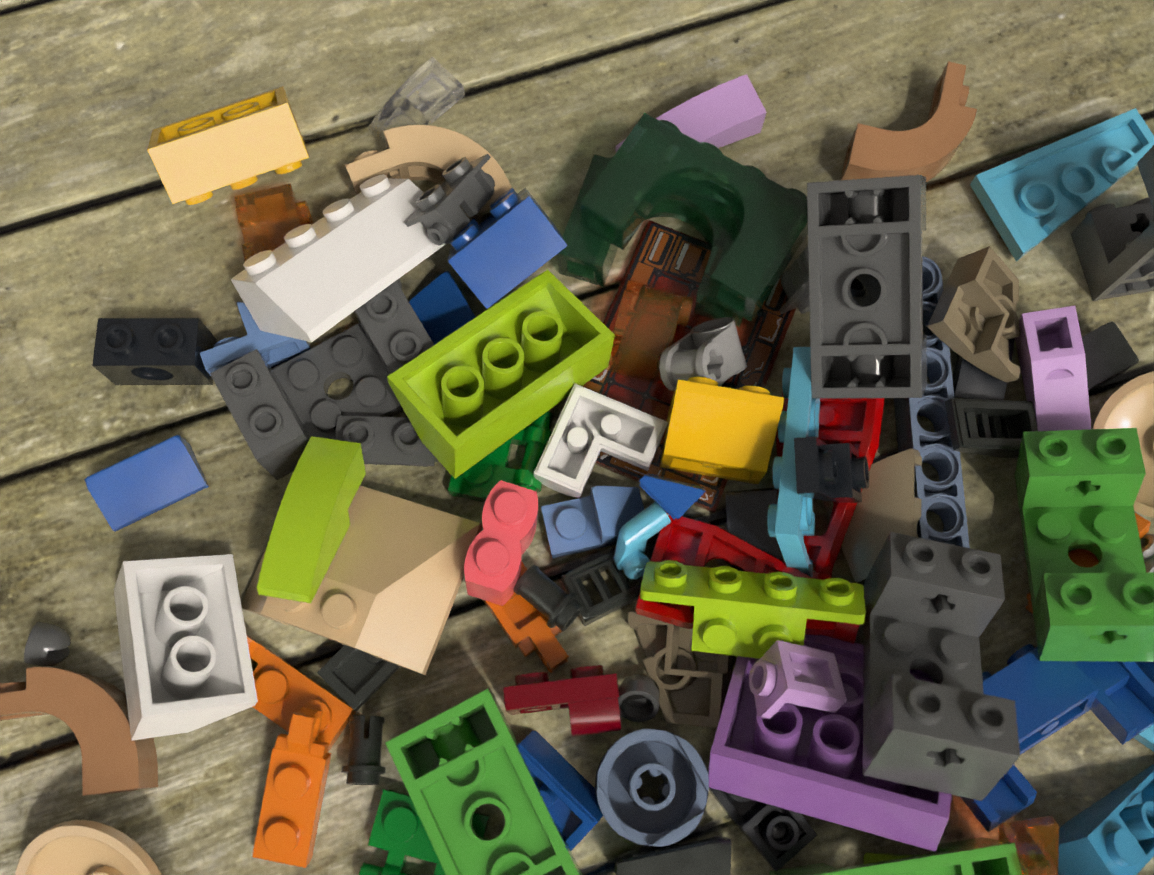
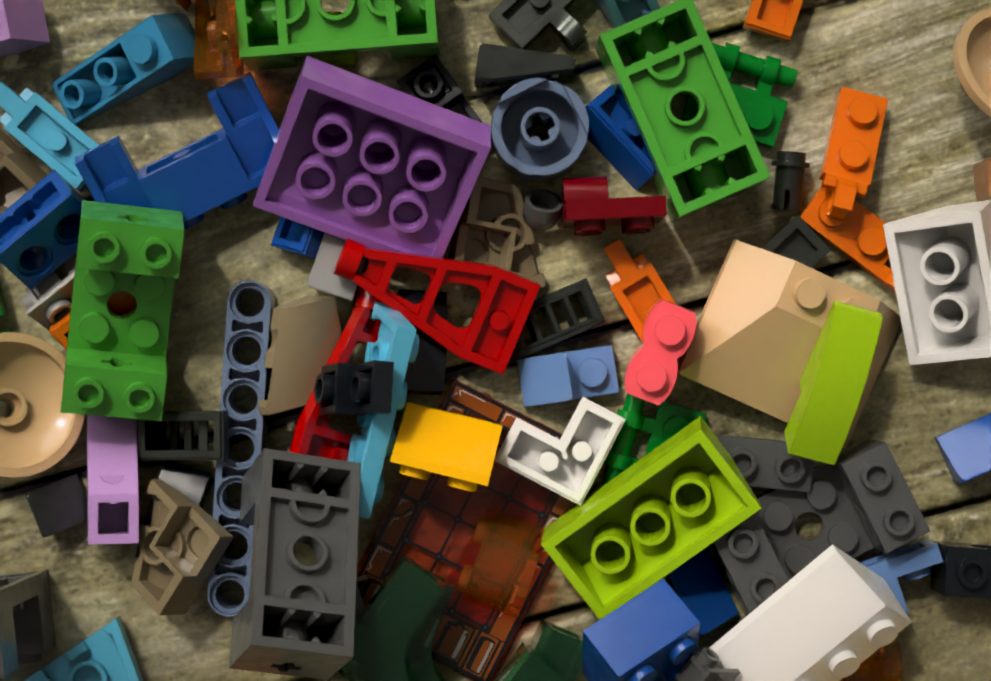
camera: 175 degrees left, 15 degrees up
pearl dark grey pin [513,565,583,631] -> none
medium azure arm [614,501,671,579] -> none
blue slope [639,473,706,519] -> none
lime bracket [640,560,866,659] -> none
light grey piece [659,317,747,391] -> none
lavender bracket [749,640,847,719] -> none
dark grey plate [863,532,1020,801] -> none

